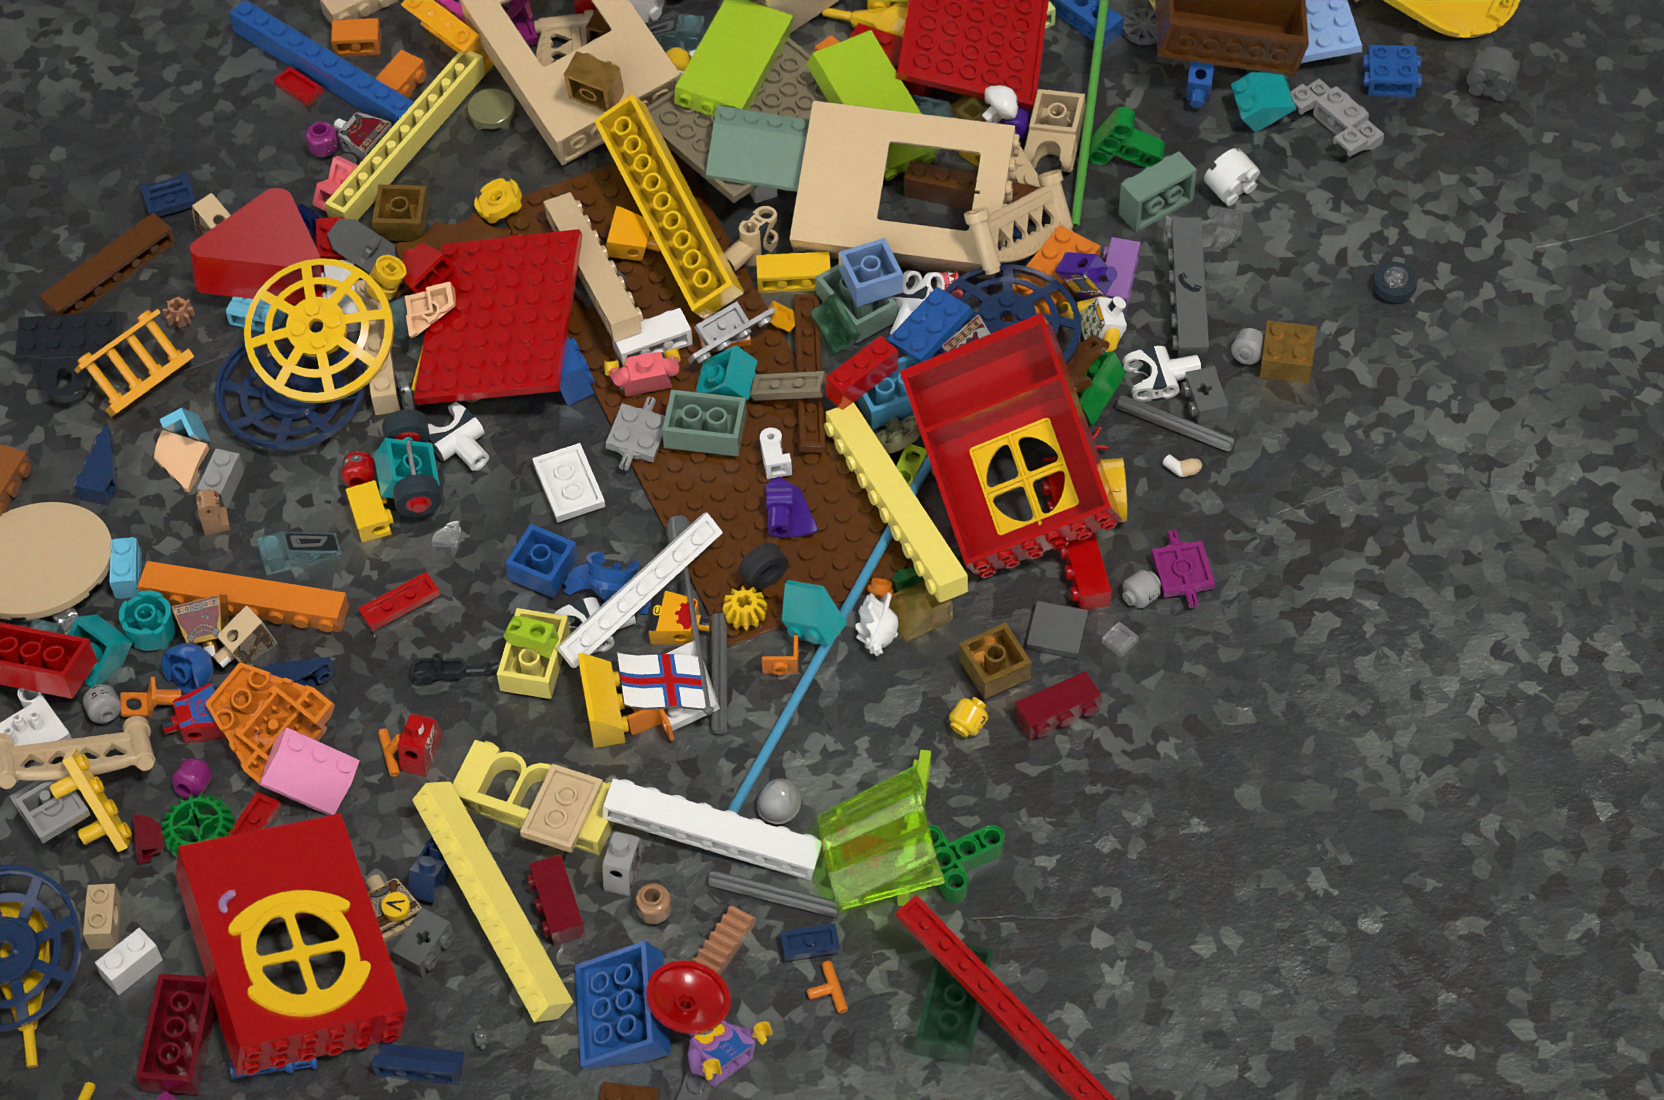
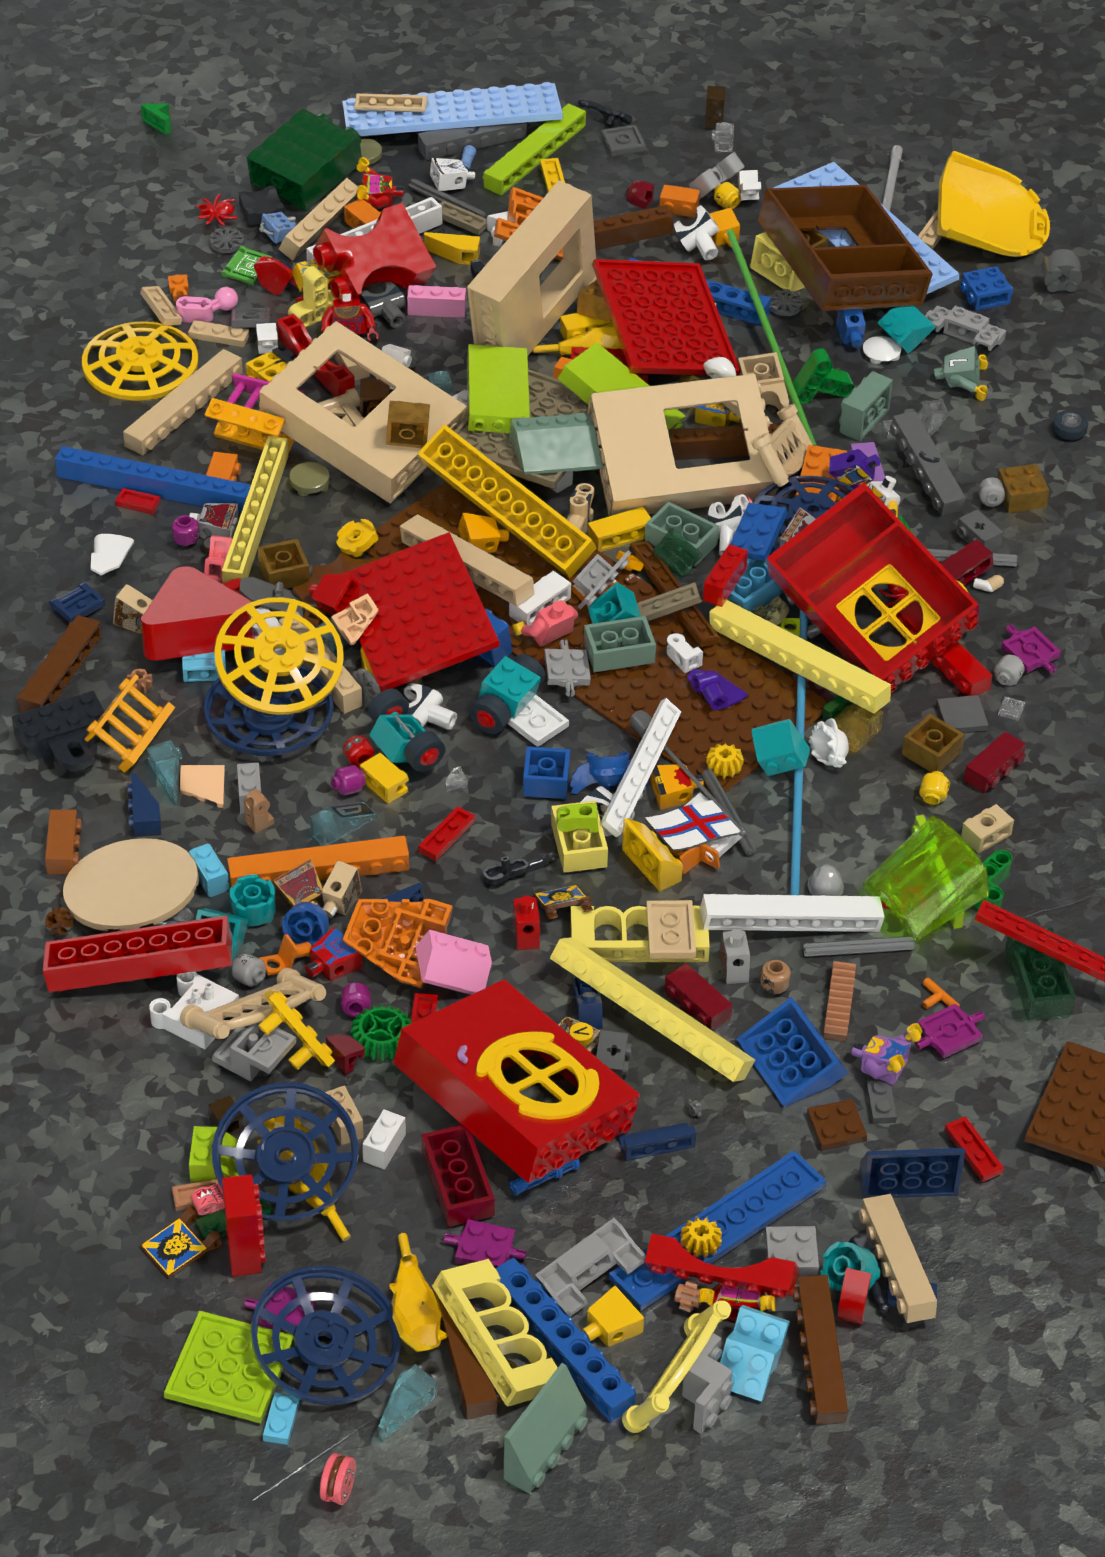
camera: 25 degrees left, 10 degrees down
medium azure panel [159,408,211,443] -> none
orange brick [331,18,382,57] -> none
yellow wheel [365,255,406,301] -> none
orange piece [378,728,402,777] -> none
red dish [646,960,731,1034] -> none
black tyre [739,542,789,590] -> none
orange bracket [762,635,799,675] -> none
dark blue plate [780,923,840,961] -> none
medium blue brick [839,238,903,307] -> none
orange plate [867,578,893,599] -> none
white connector [1122,346,1201,402] -> none
white brick [1204,148,1260,206] -> none
none -> white panel [91,534,134,575]
none -> clear light blue slope [147,740,182,806]
none -> magenta head [331,765,365,796]
none -> brick [470,654,546,734]
none -> flag [534,885,593,920]
none -> white dish [863,336,901,364]
none -> magenta plate [914,1004,985,1059]
none -> sand green torso [934,346,988,401]
none -> dark red brick [941,539,993,586]
none -> tan brick [961,804,1014,854]

